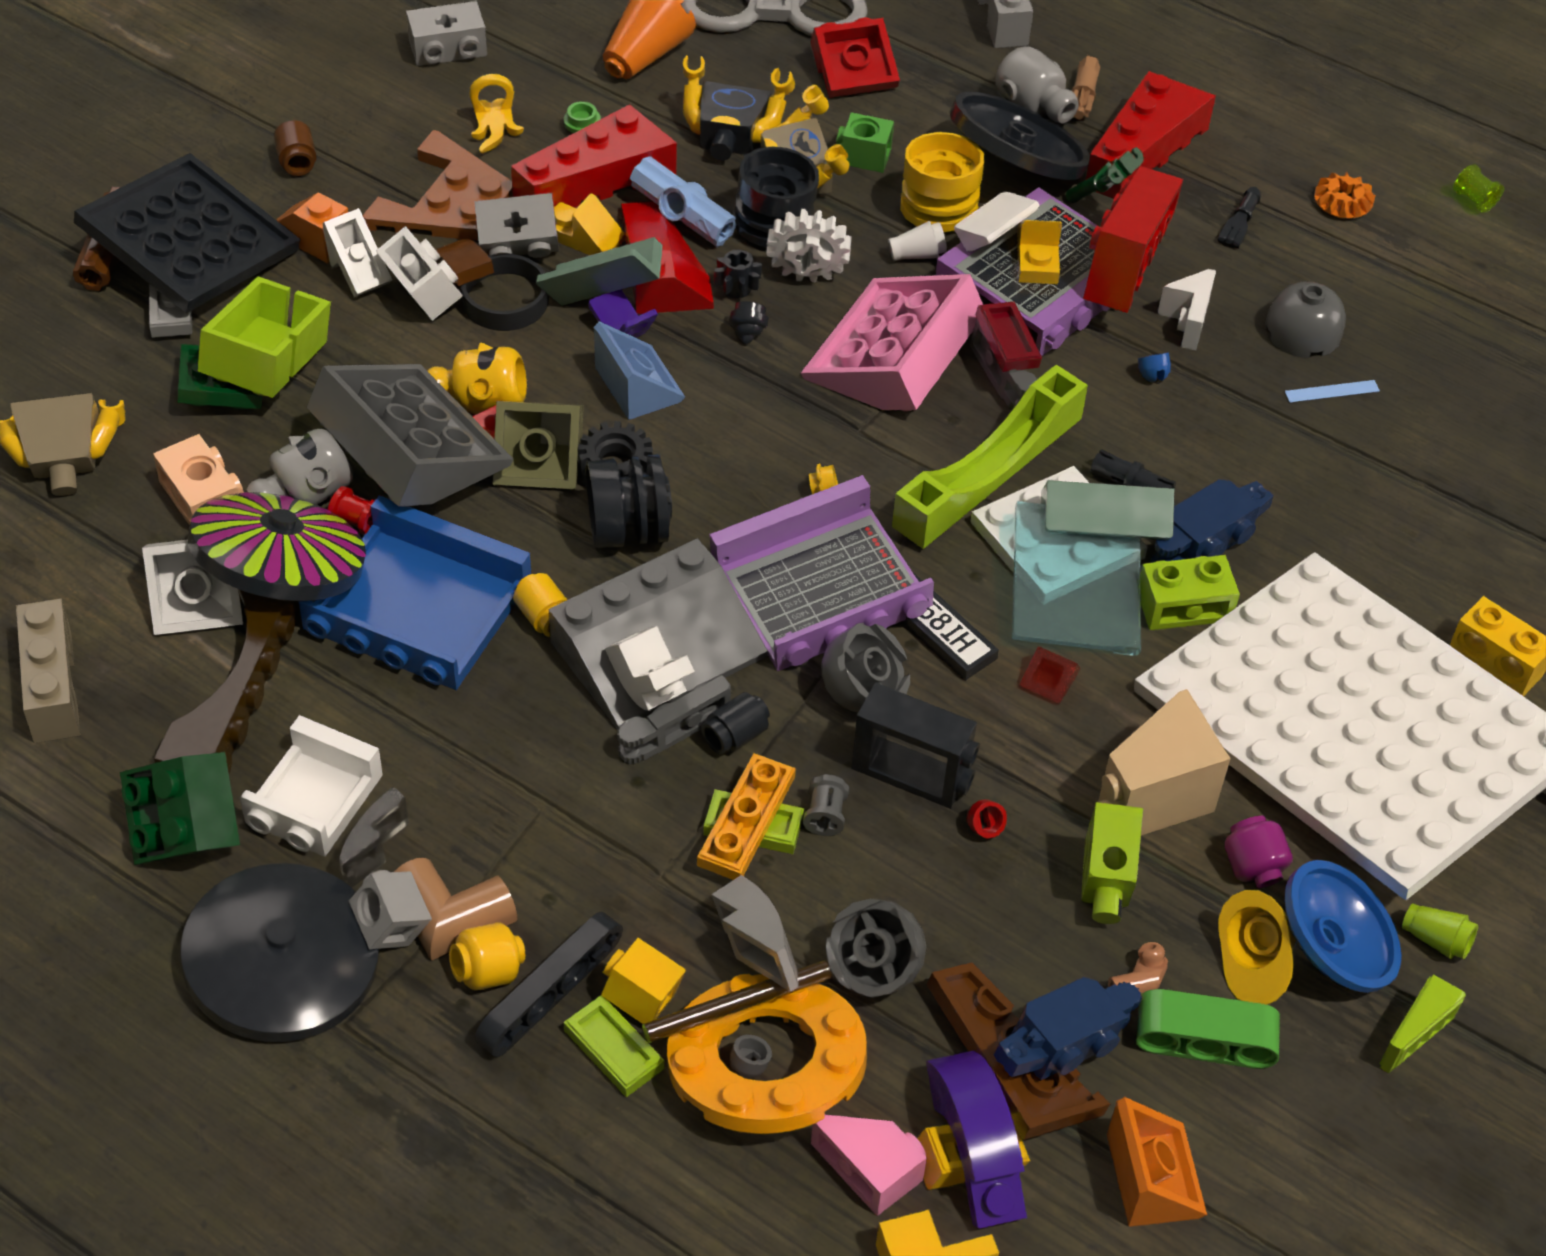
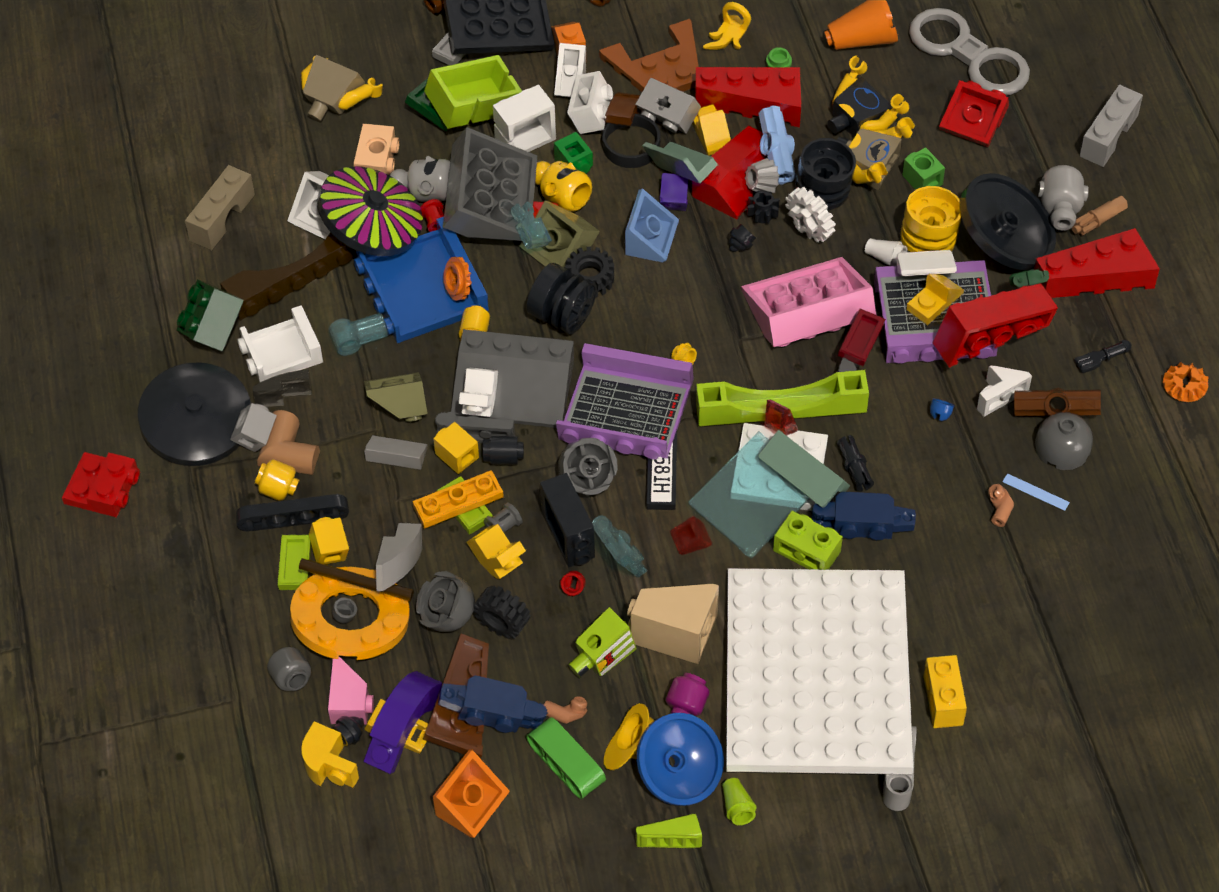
camera: 45 degrees right, 5 degrees up
none -> red plate [62,452,140,518]
none -> dark grey head [267,647,311,691]
none -> clear light blue piece [328,313,388,356]
none -> black plate [332,716,364,747]
none -> olive slope [364,372,427,421]
none -> light grey slope [365,435,428,470]
none -> yellow brick [434,422,479,474]
none -> orange gear [444,257,472,301]
none -> yellow brick [466,524,526,579]
none -> black tyre [473,585,531,639]
none -> white piece [493,84,556,152]
none -> clear light blue plate [511,202,552,249]
none -> green brick [554,132,593,174]
none -> clear light blue plate [593,515,648,578]
none -> light grey piece [745,158,780,193]
none -> clear red slope [764,399,798,435]
none -> nougat arm [988,484,1014,527]
none -> reddish brown piece [1014,388,1101,416]

